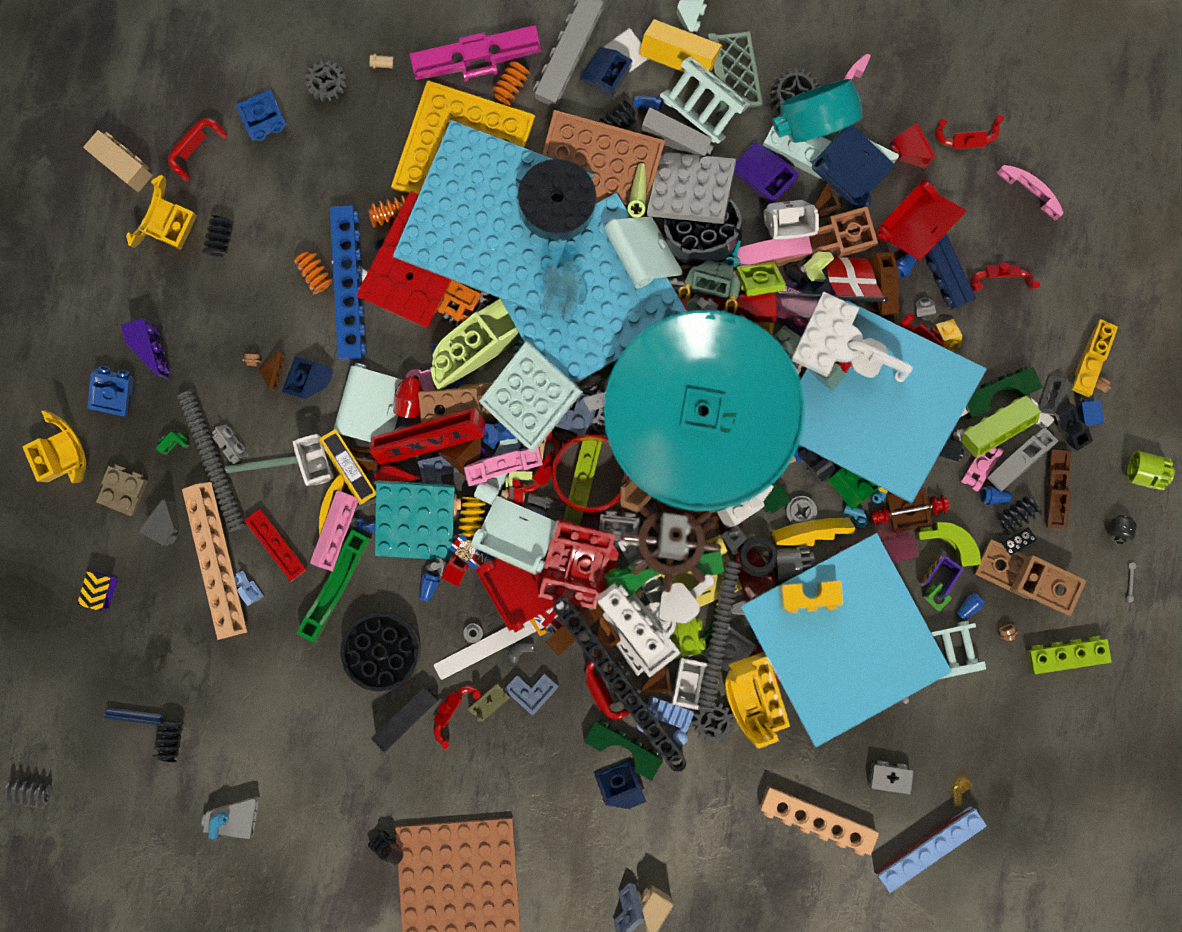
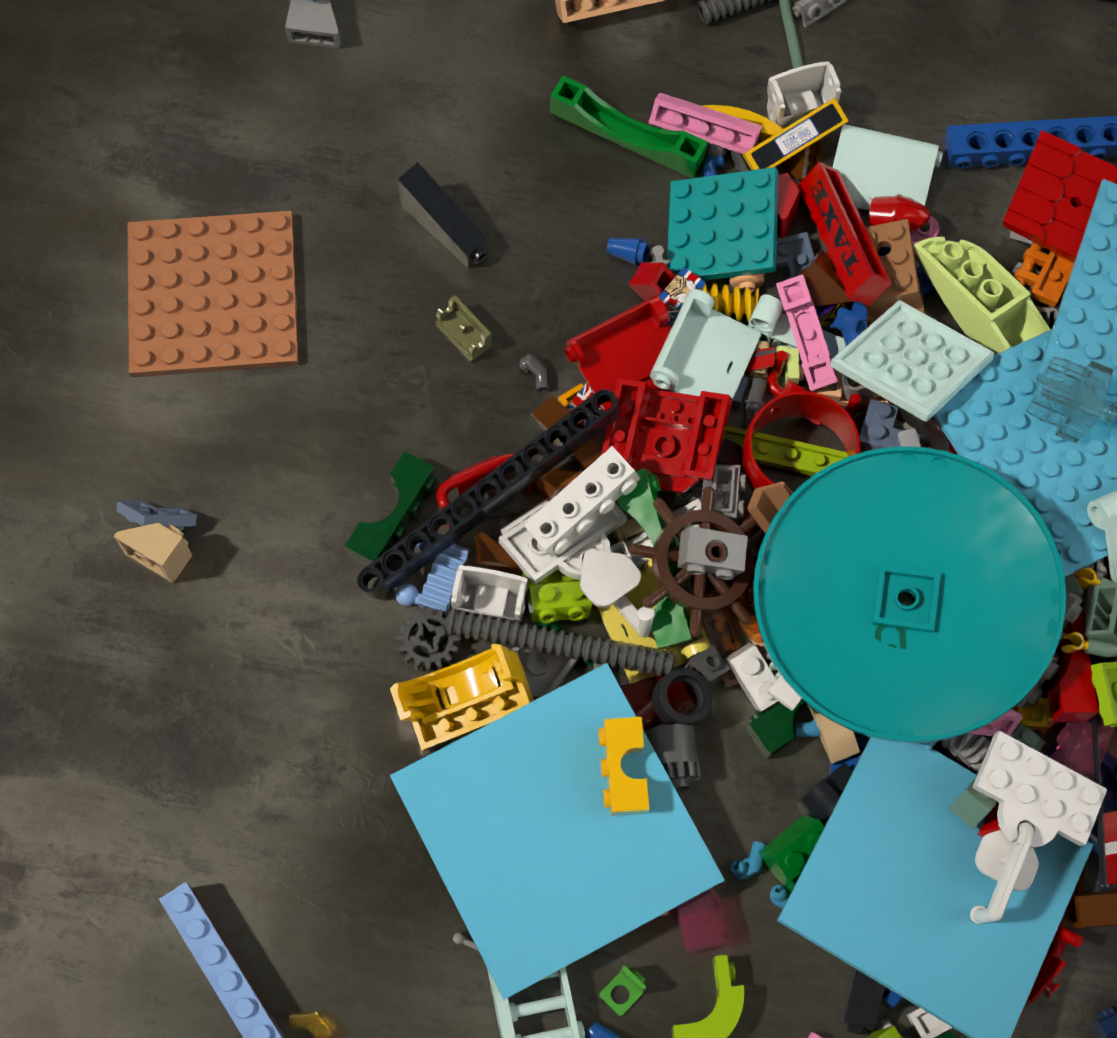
camera: 90 degrees right, 15 degrees down
light blue plate [234,571,264,606] -> none
medium nougat plate [242,354,261,366] -> none
red plate [244,509,307,582] -> none
reddish brown slope [259,351,285,391] -> none
dark blue slope [282,356,334,399] -> none
orange piece [294,252,333,295] -> none
black brick [340,612,421,692] -> none
black piece [367,829,404,865] -> none
white sticker [434,602,567,680] -> none
red piece [434,685,481,749] -> none
light grey plate [463,623,483,643] -> none
sand blue plate [504,673,559,716] -> none
dark blue slope [594,759,646,809] -> none
light nougat brick [759,786,879,856] -> none
yellow slope [772,517,855,546] -> none
light grey gear [786,496,817,524] -> none
light grey brick [868,760,913,794] -> none
reddish brown plate [870,488,949,533] -> none
light grey plate [915,297,936,317] -> none
dark purple piece [919,554,964,599] -> none
yellow bracket [935,319,962,351] -> none

